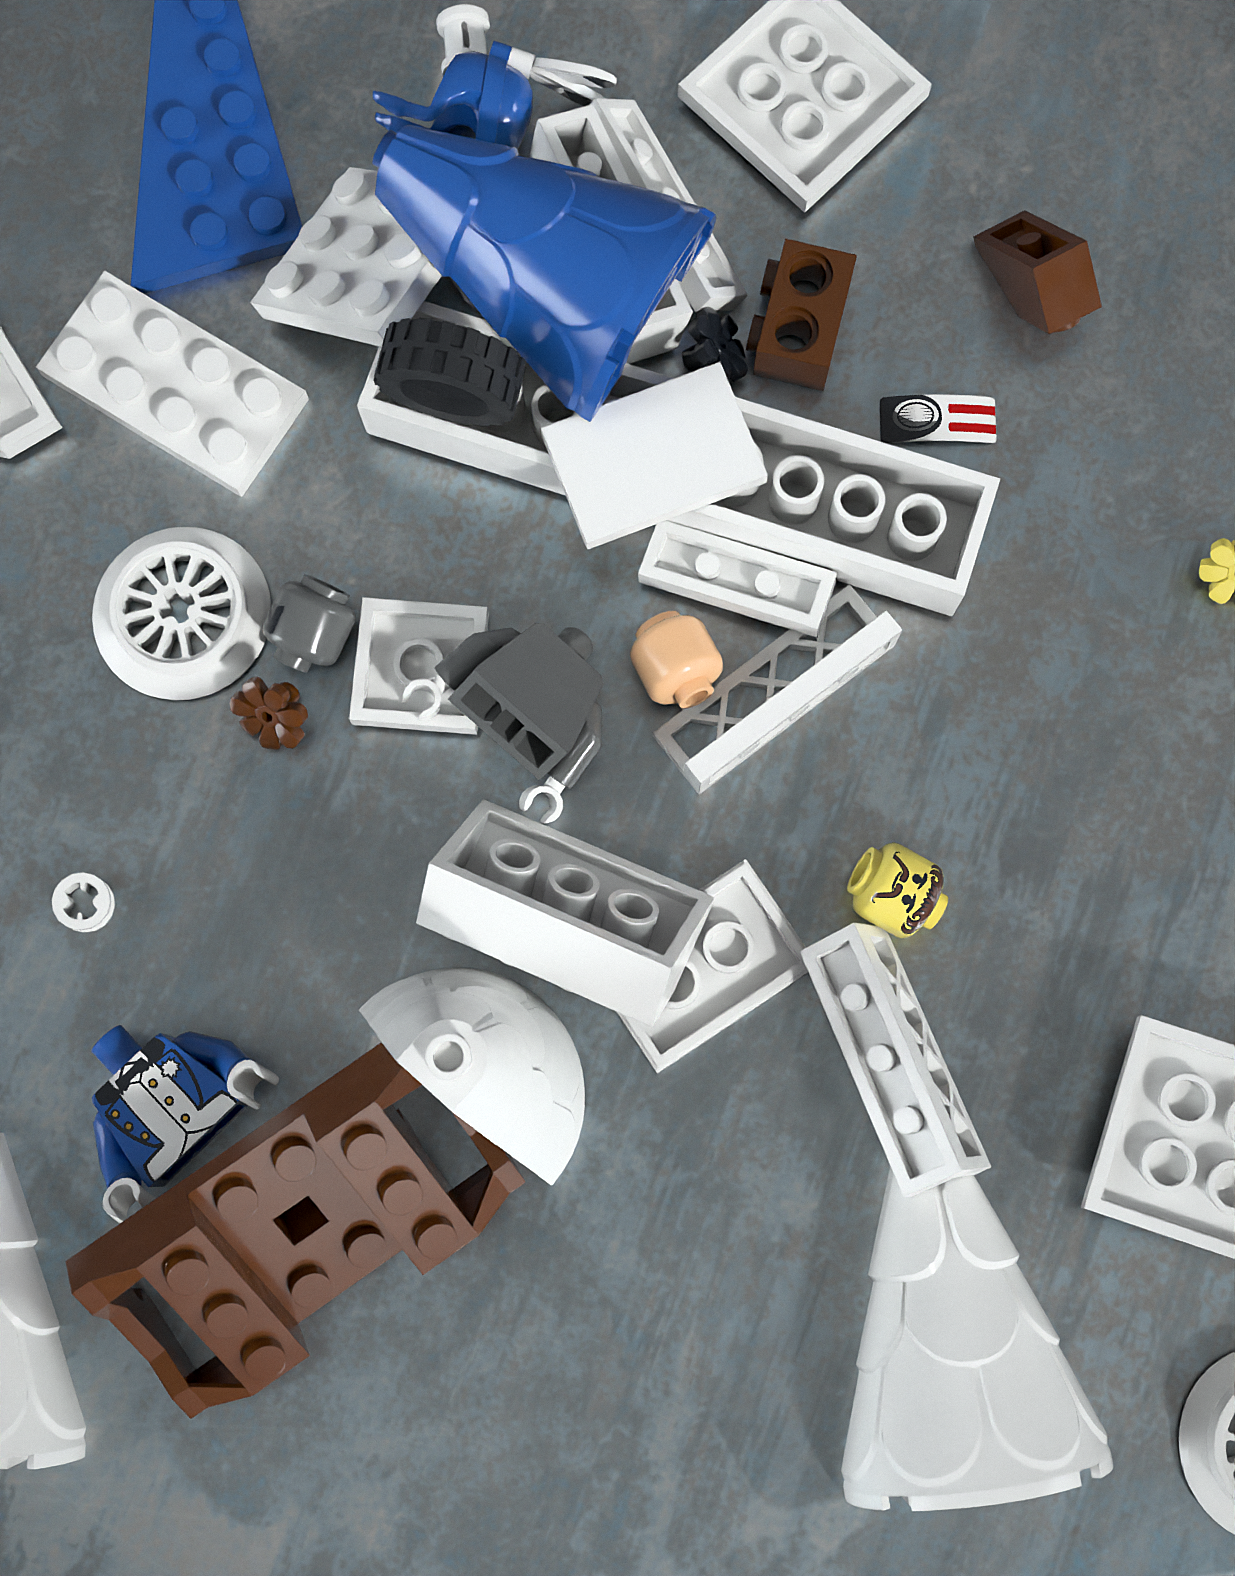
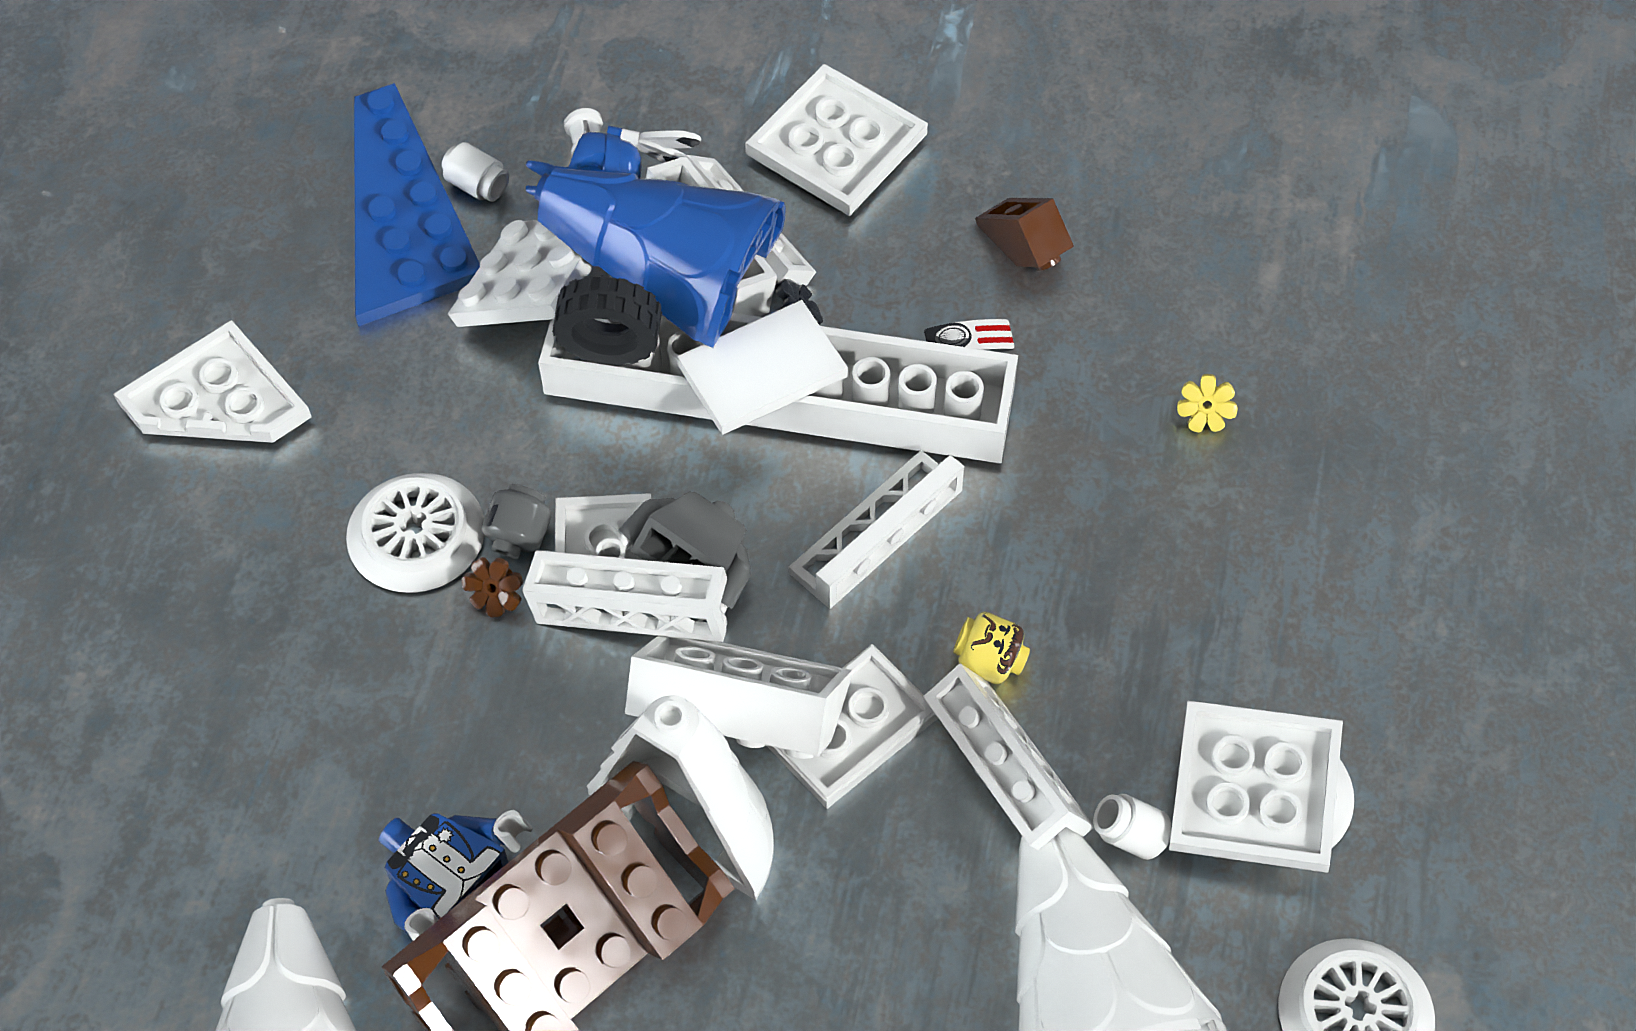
camera: 10 degrees left, 20 degrees down
white plate [36,271,309,497] -> none
white bush [52,872,115,933] -> none
light nougat head [630,611,723,708] -> none
white plate [638,521,837,637] -> none
reddish brown brick [746,238,857,391] -> none
none -> white brick [442,142,509,202]
none -> white fence [522,550,727,642]
none -> white brick [1093,794,1171,860]

